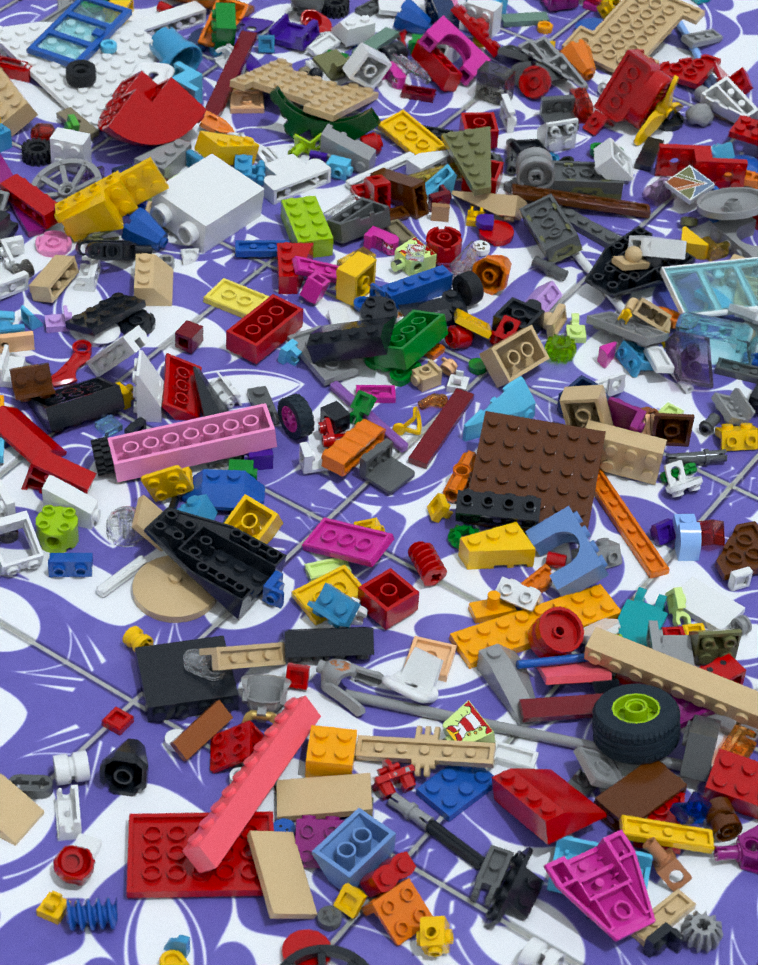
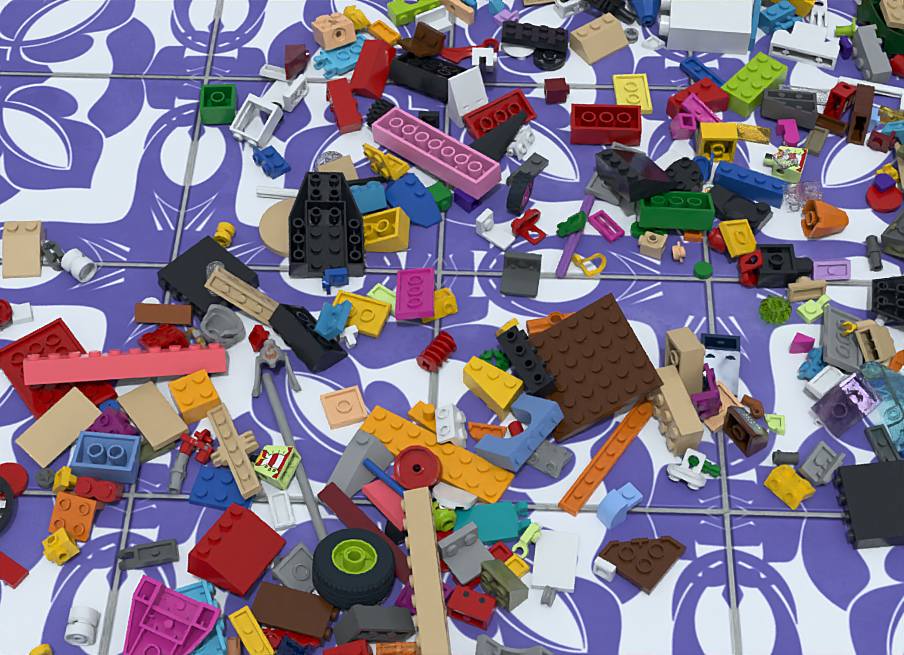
camera: 60 degrees right, 10 degrees up
lime brick [35,505,79,553] -> none
white slope [42,475,101,529] -> none
white hinge [55,785,82,841] -> none
clear light blue tile [94,414,123,437] -> none
black cone [100,738,149,797] -> none
red tile [102,707,134,736] -> none
medium azure tile [277,338,302,366] -> none
black brick [320,401,350,434] -> none
orange brick [321,419,386,477] -> none
medium azure brick [326,155,353,181] -> none
red brick [357,568,420,630] -> none
white piece [382,647,444,704] -> none
dark red tile [408,388,474,469] -> none
clear orange arm [418,393,448,410] -> none
red brick [426,226,462,268] -> none
black axle [426,820,485,869] -> none
medium nougat tile [431,203,450,222] -> none
white tile [446,370,470,393] -> none
black tyre [452,271,484,306] -> none
medium azure wedge [463,376,536,442] -> none
white tile [472,240,490,256] -> none
tan brick [479,325,550,388] -> none
black bracket [484,847,544,929] -> none
white bracket [594,372,626,397] -> none
dark purple tile [649,518,676,546] -> none
dark grey pin [666,449,728,465] -> none
clear red panel [697,519,725,546] -> none

